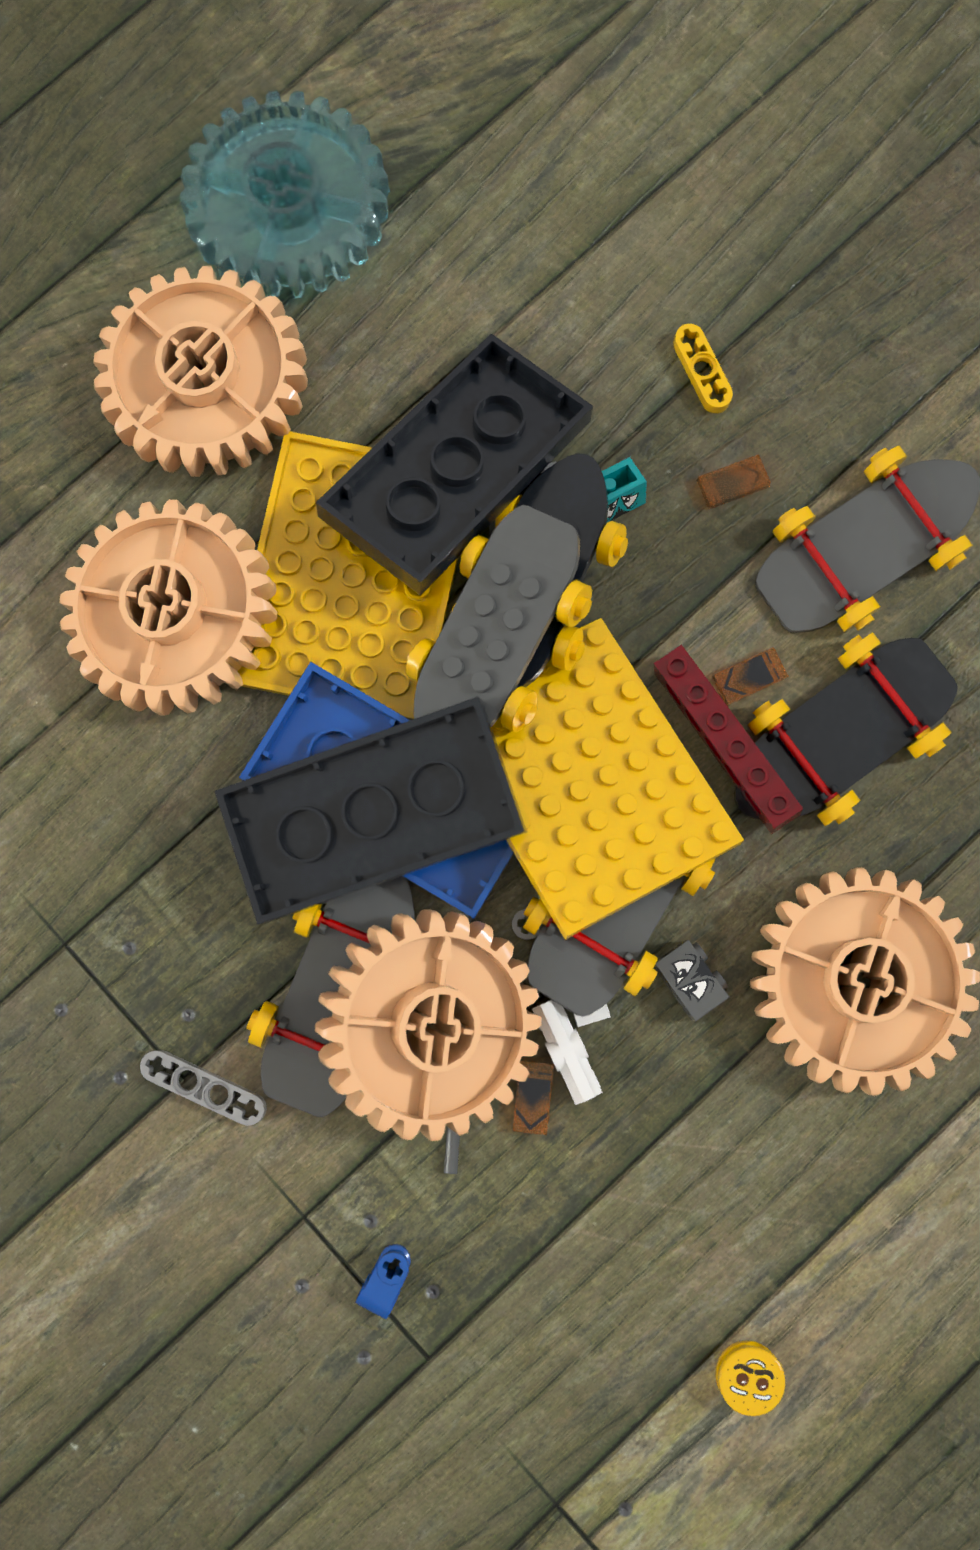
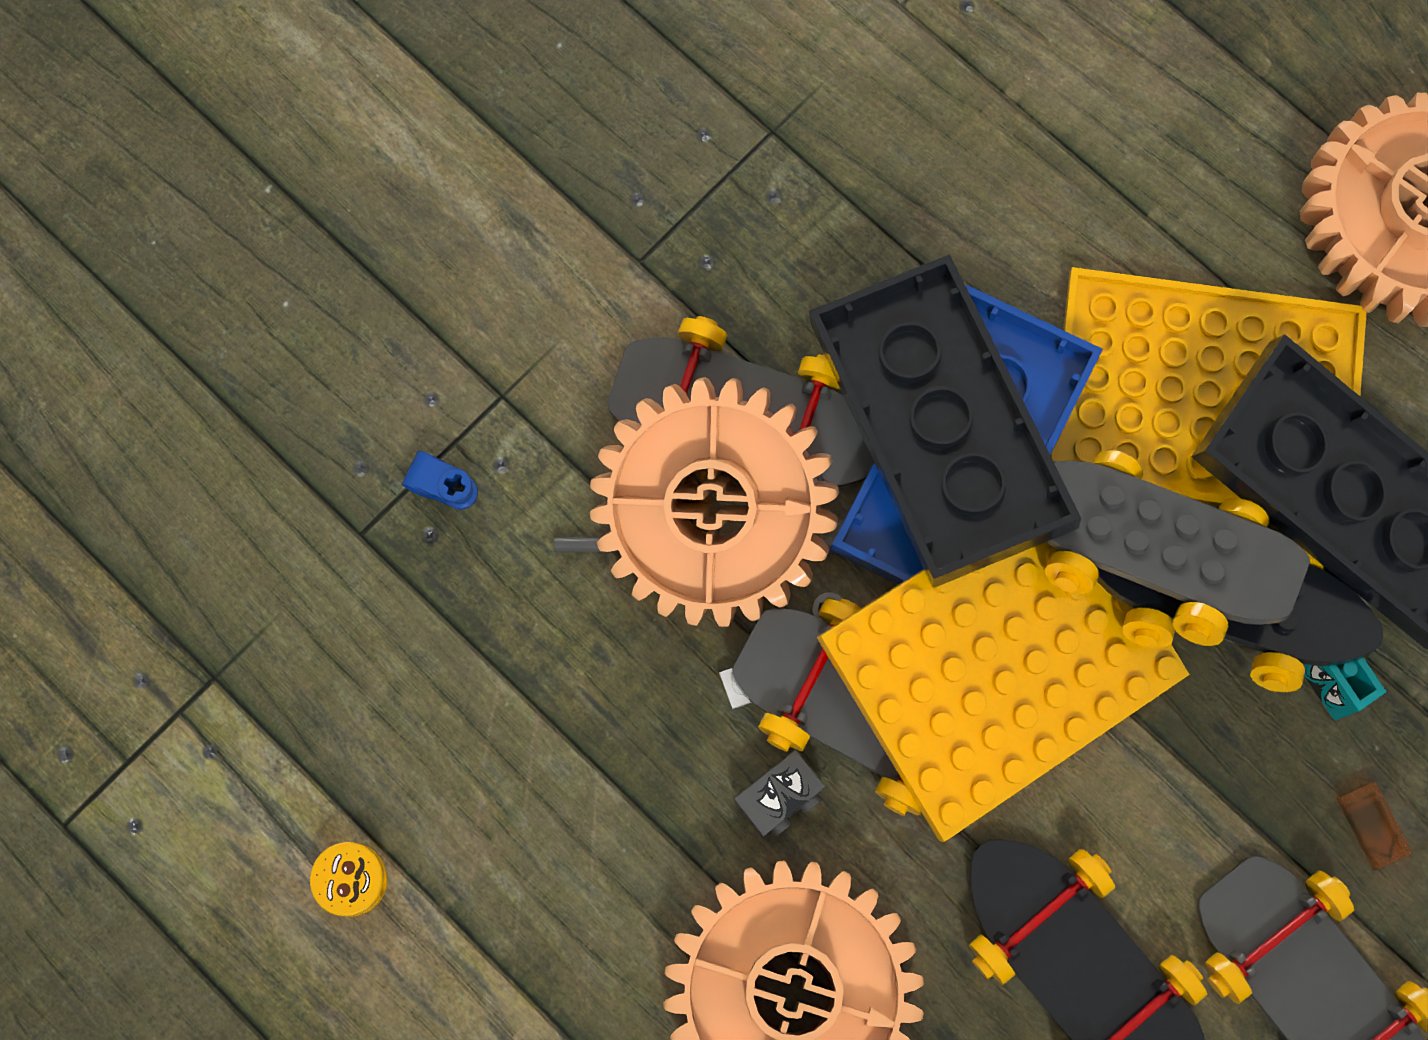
camera: 85 degrees right, 5 degrees down
light nougat gear [59,499,277,716] -> none
light grey beam [140,1050,267,1126] -> none
clear orange tile [512,1060,554,1135] -> none
white piece [532,1000,602,1105] -> none
dark red brick [654,644,803,835] -> none
clear orange tile [712,647,789,706] -> none

